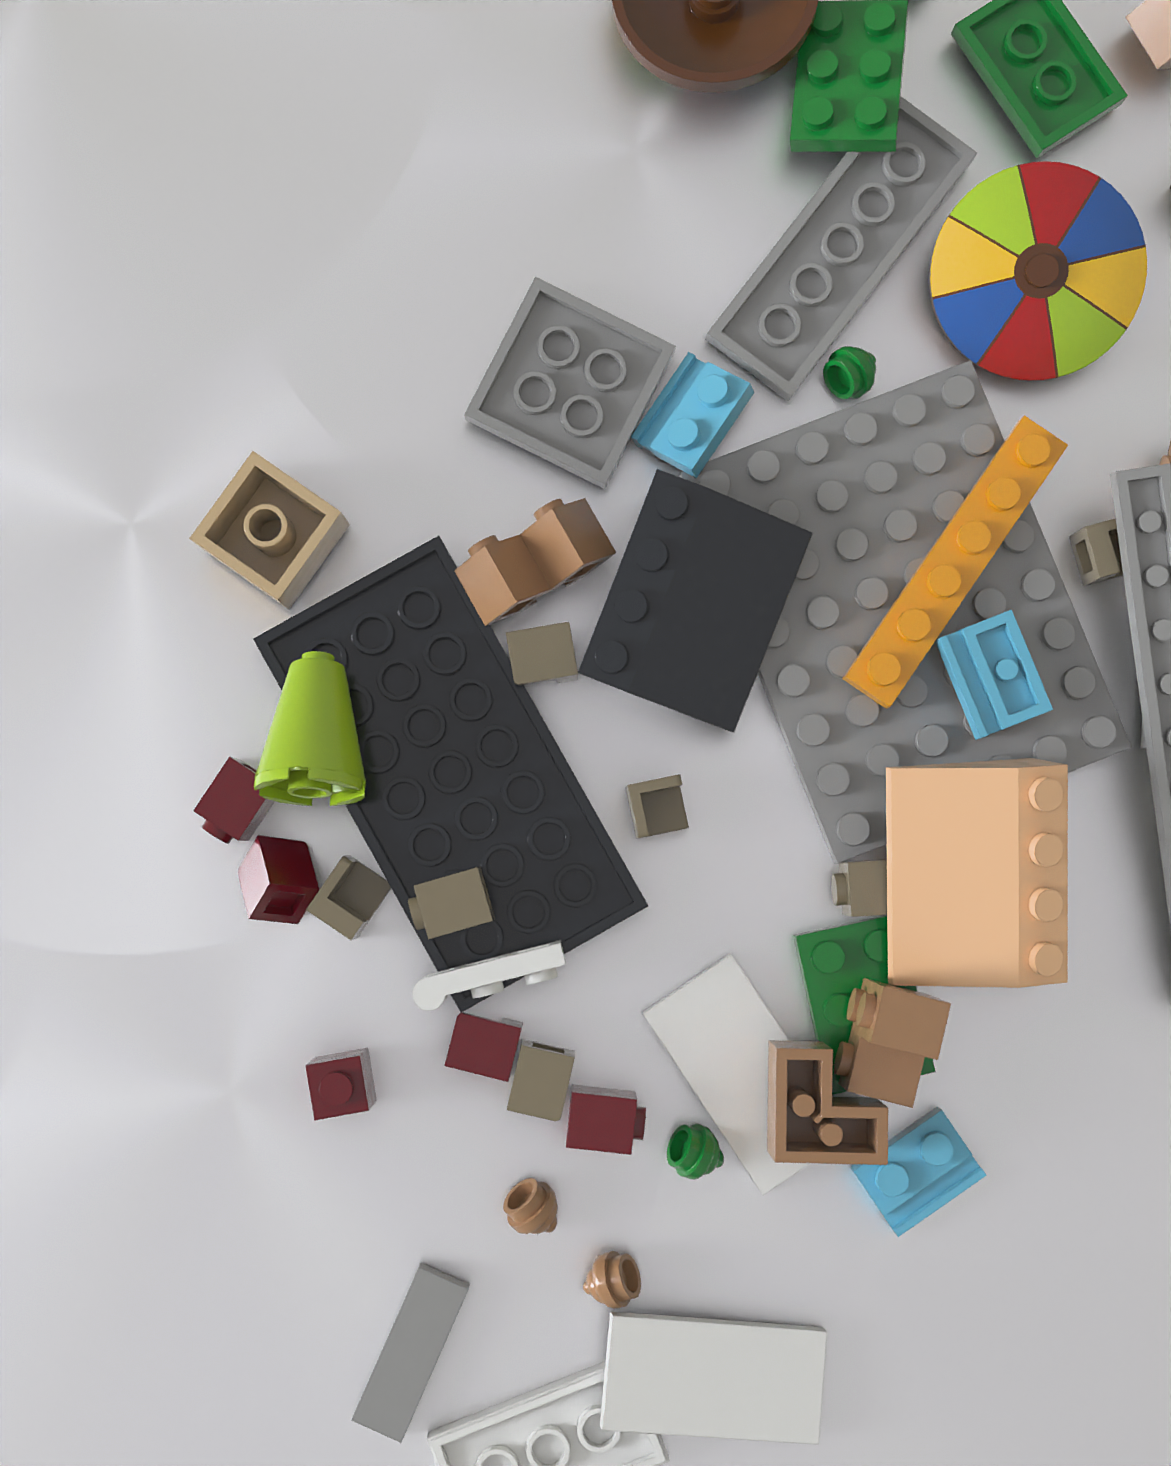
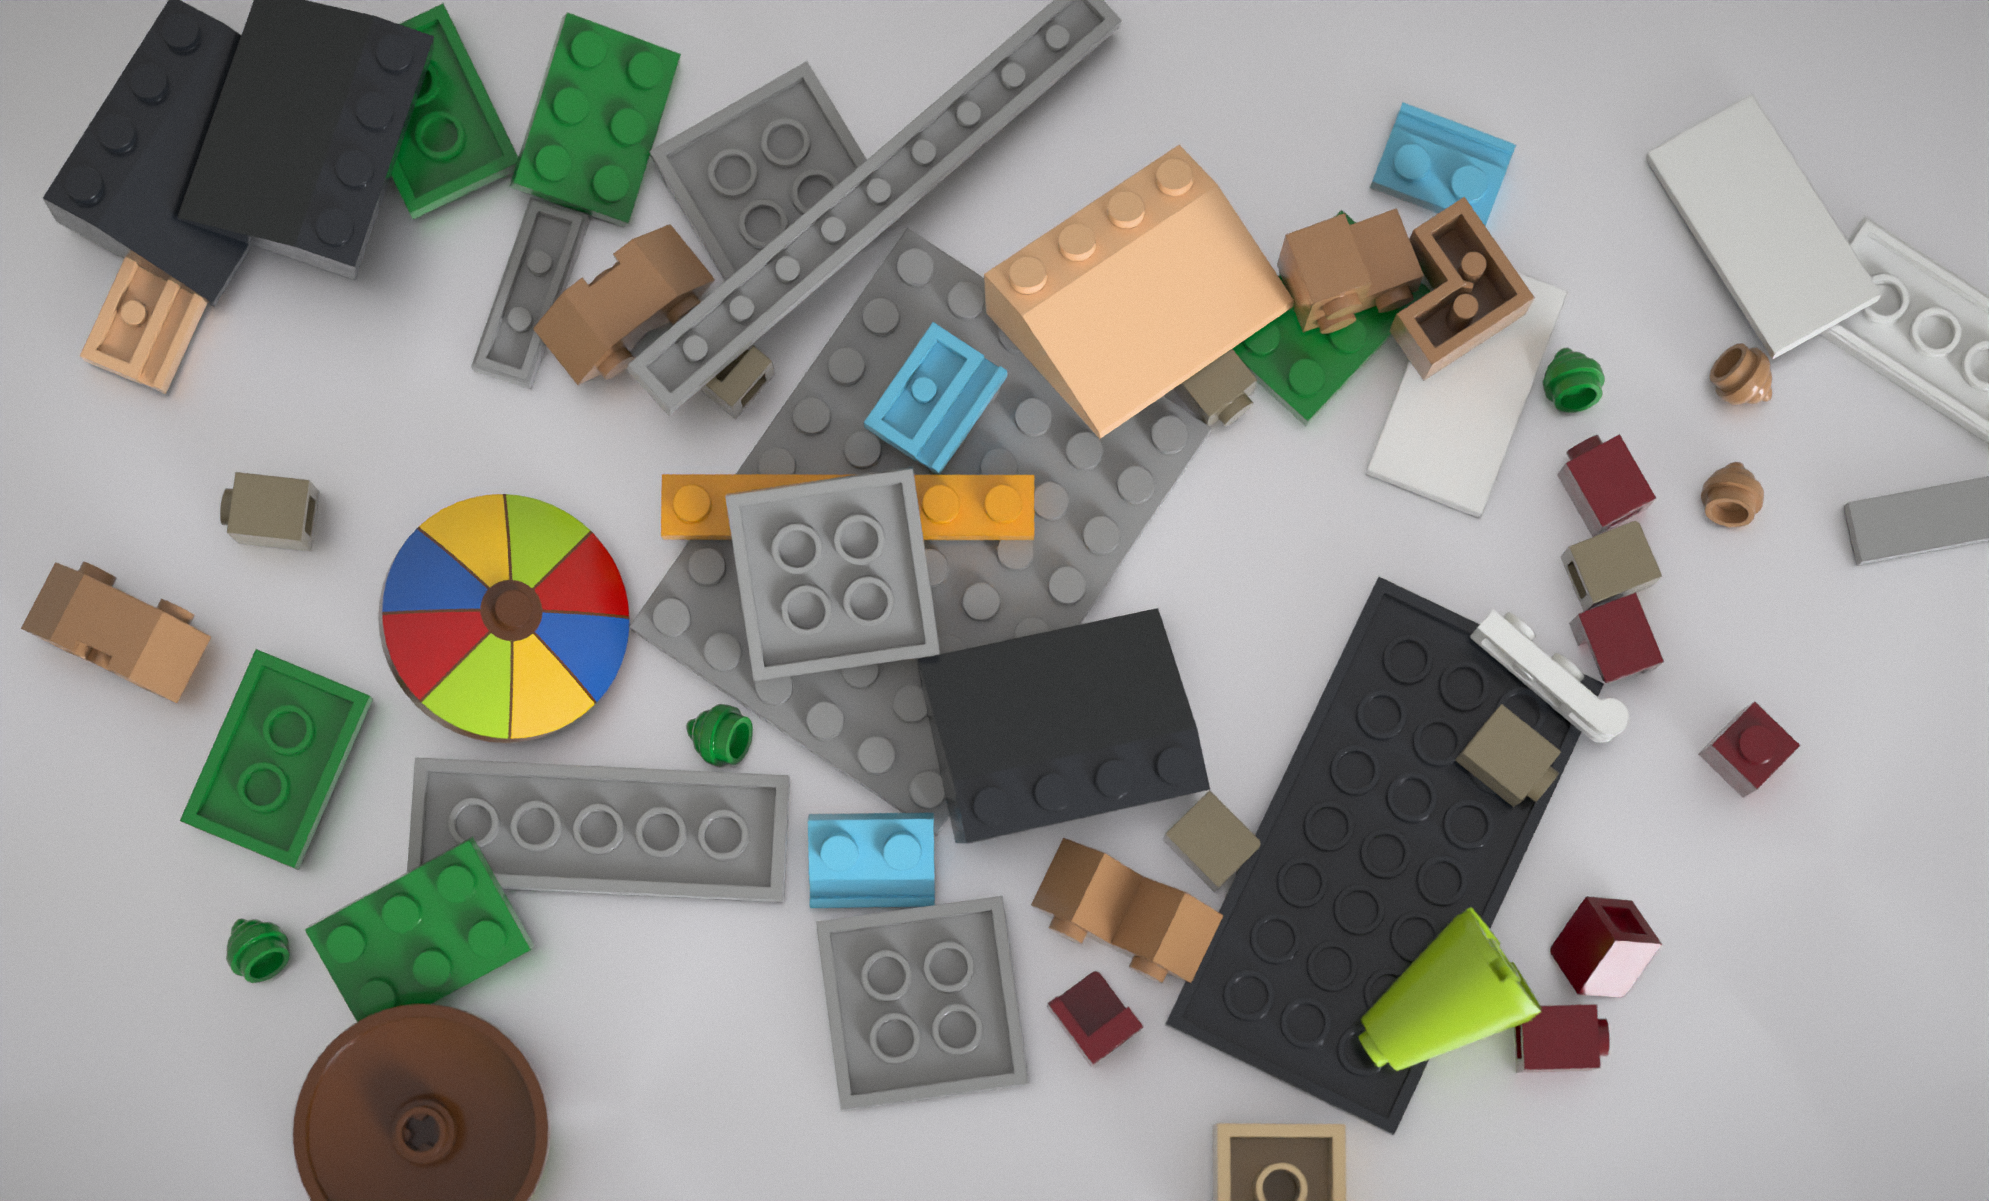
camera: 120 degrees left, 5 degrees down
dark tan panel [306,855,391,940] -> none
dark tan panel [625,774,689,839] -> none
none -> light grey plate [725,467,940,681]
none -> dark red panel [1046,971,1144,1067]

